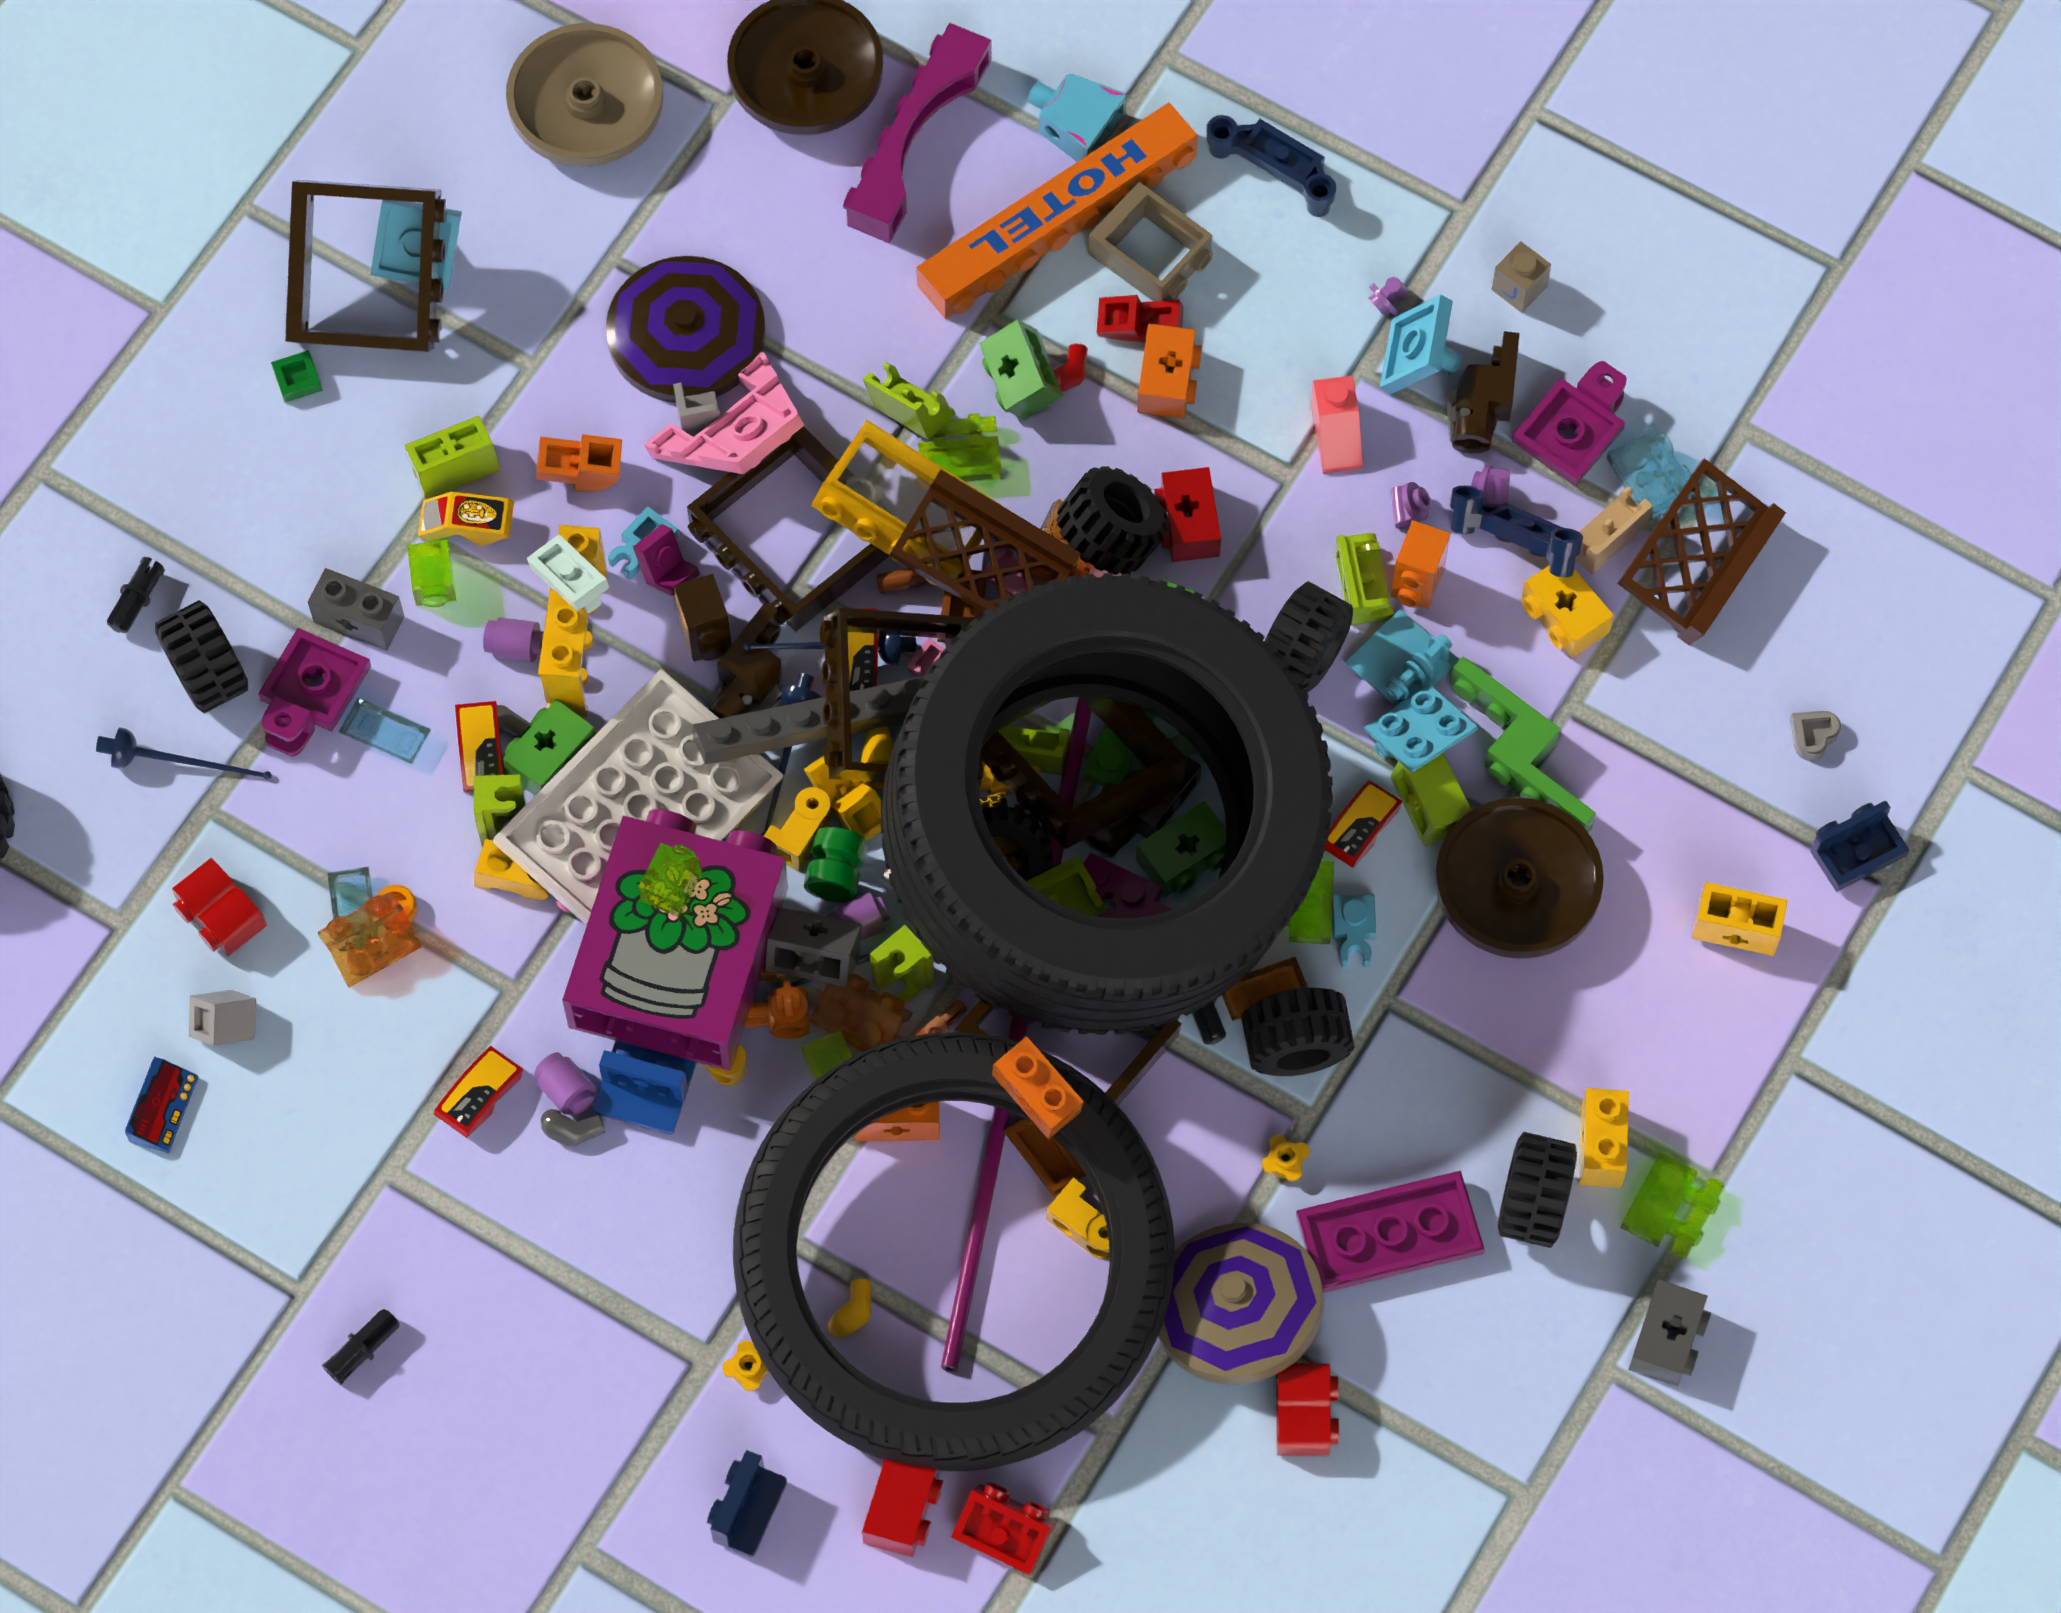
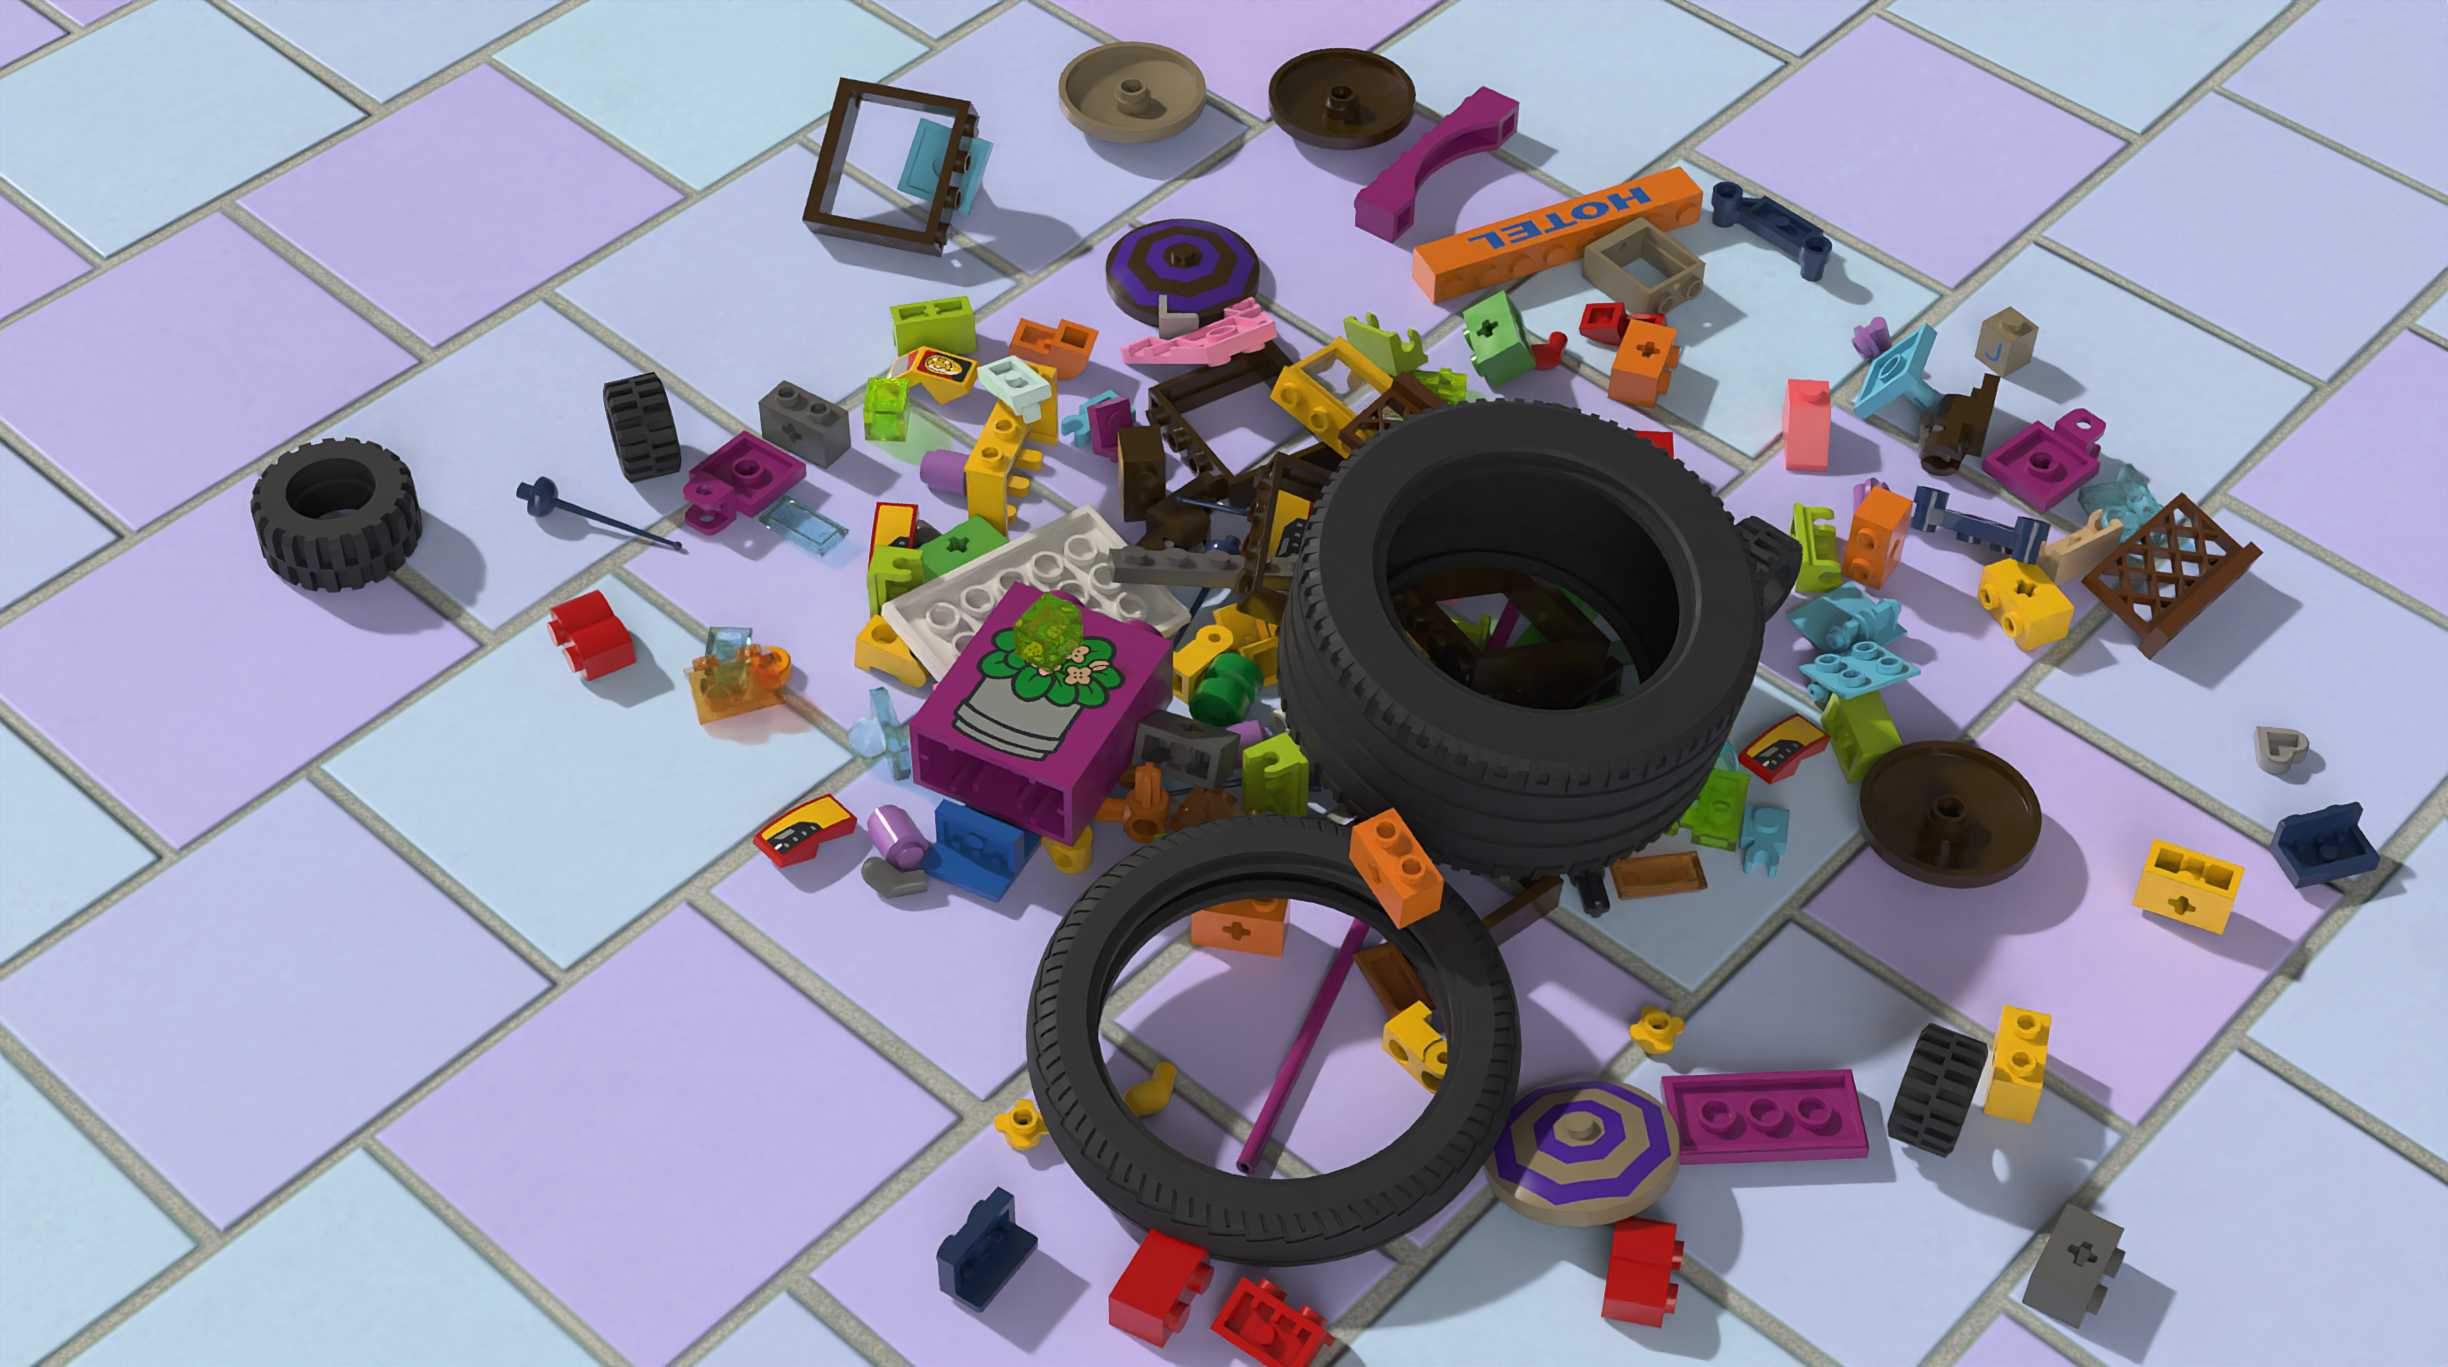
camera: 10 degrees right, 20 degrees down
black axle [107,557,165,633] -> none
slope [125,1057,199,1154] -> none
light grey panel [189,990,256,1046] -> none
green tile [271,350,323,403] -> none
black axle [321,1309,400,1385] -> none
medium azure torso [1028,74,1126,162] -> none
black tyre [1241,987,1355,1076] -> none
bright green bracket [1450,656,1596,832] -> none
medium lavender plate [1471,465,1510,505] -> none
clear neon green plate [1620,1152,1724,1258] -> none
none -> clear light blue tile [847,686,911,782]

